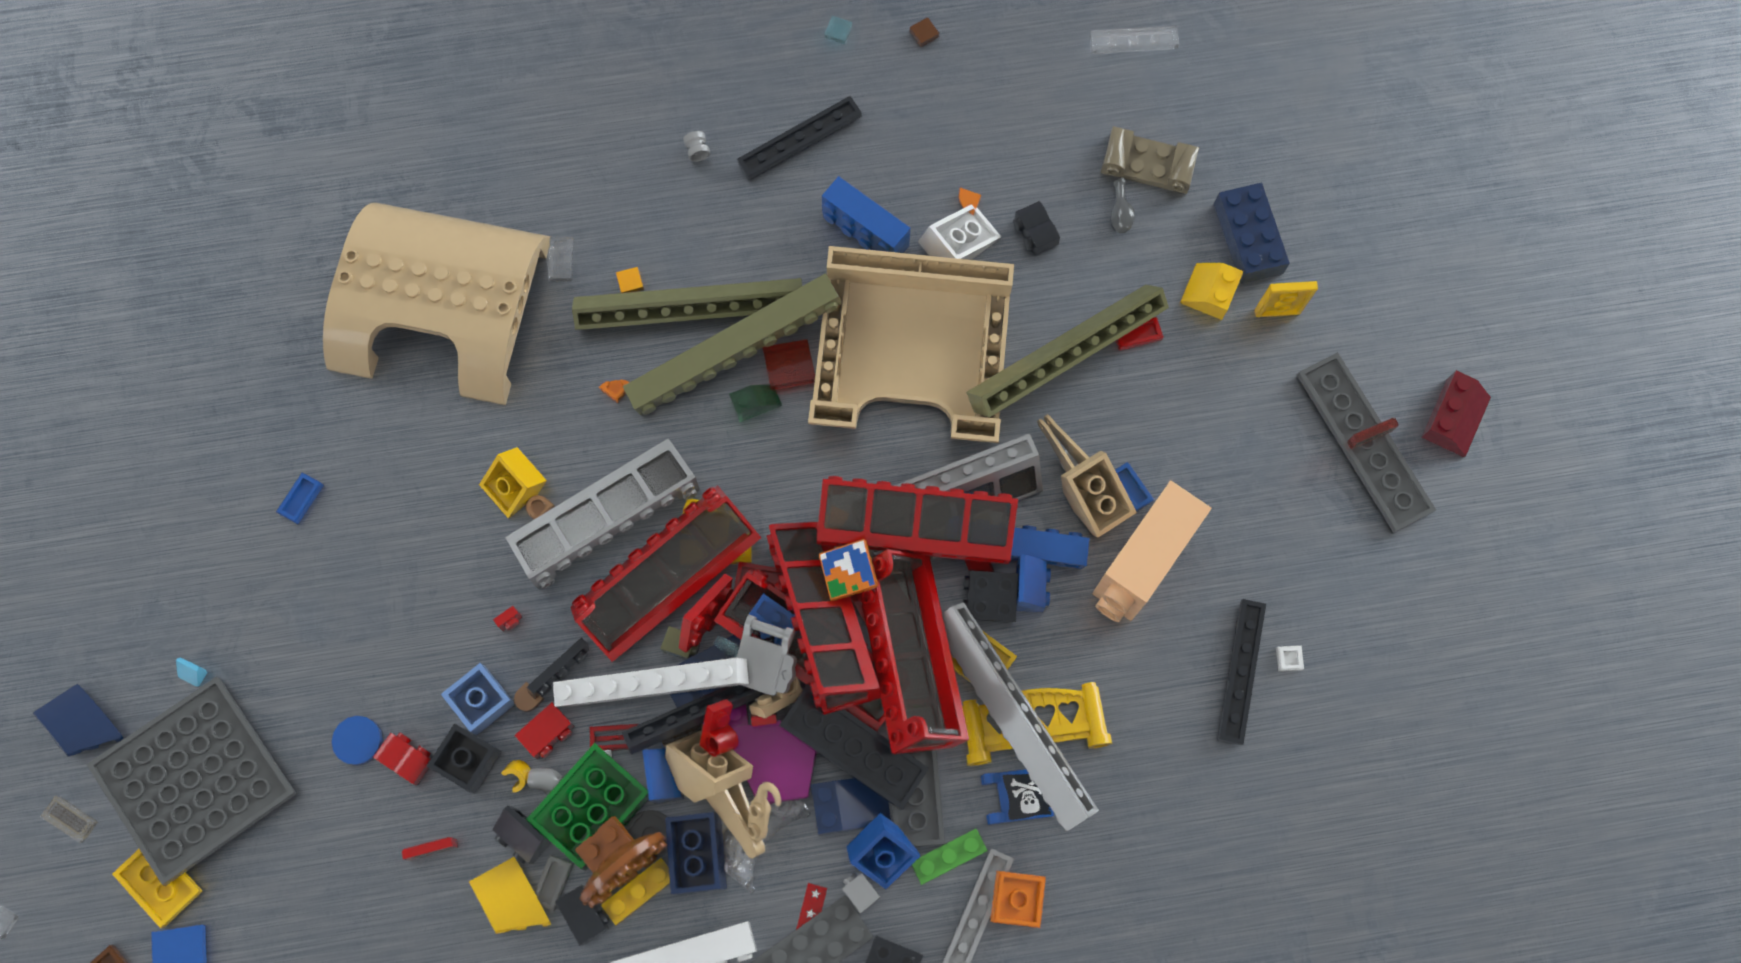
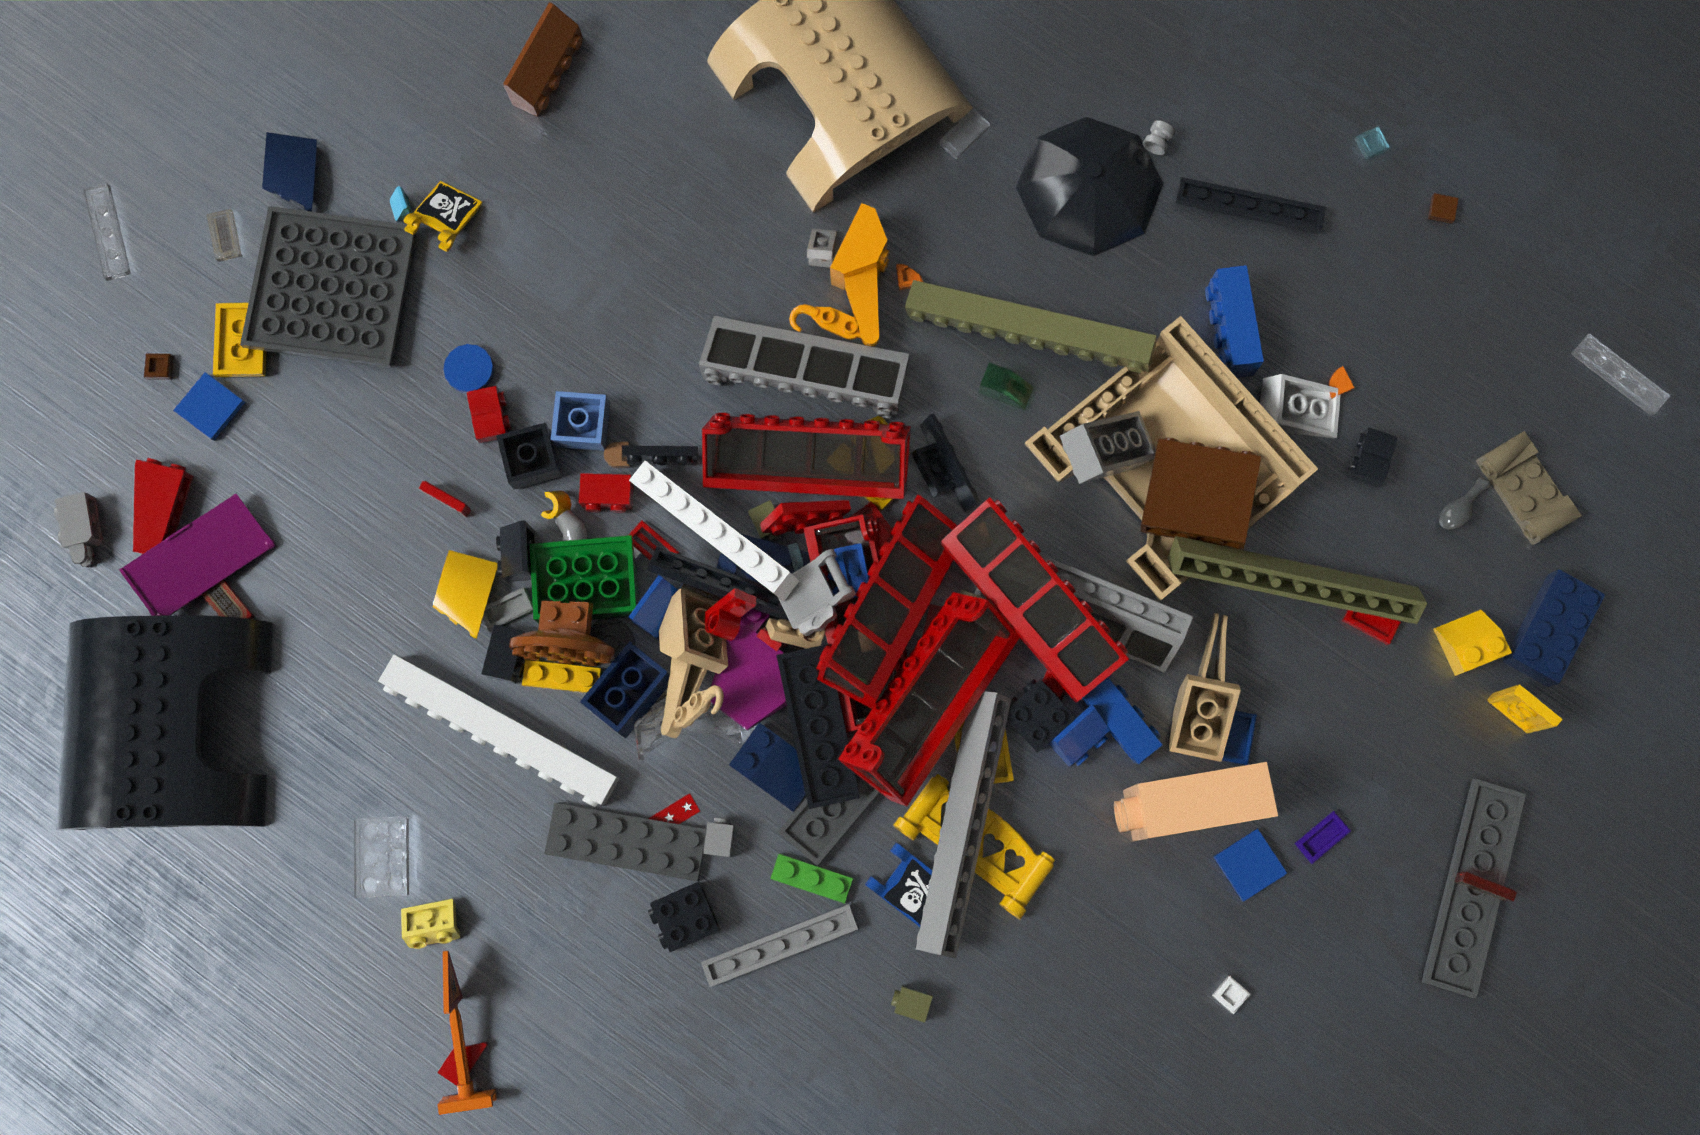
camera: 50 degrees right, 5 degrees up
blue tile [276,472,324,524] -> none
yellow slope [479,447,547,518] -> none
red plate [493,606,523,631] -> none
medium nougat tile [526,495,555,519] -> none
olive brick [572,278,802,330] -> none
light orange tile [616,267,644,293] -> none
clear red tile [763,339,815,390] -> none
tile [819,539,879,601] -> none
blue slope [846,813,920,889] -> none
orange tile [990,870,1046,928] -> none
black plate [1218,599,1266,746] -> none
dark red slope [1421,370,1491,457] -> none
none -> flag [403,181,482,252]
none -> dark orange slope [503,2,583,117]
none -> light orange slope [789,203,890,347]
none -> light grey slope [807,228,836,268]
none -> olive brick [891,986,933,1023]
none -> black bracket [911,413,980,512]
none -> black piece [1016,117,1163,256]
none -> light grey brick [1060,411,1156,484]
none -> reddish brown panel [1140,438,1262,550]
none -> blue tile [1213,828,1287,902]
none -> dark purple tile [1294,811,1351,864]

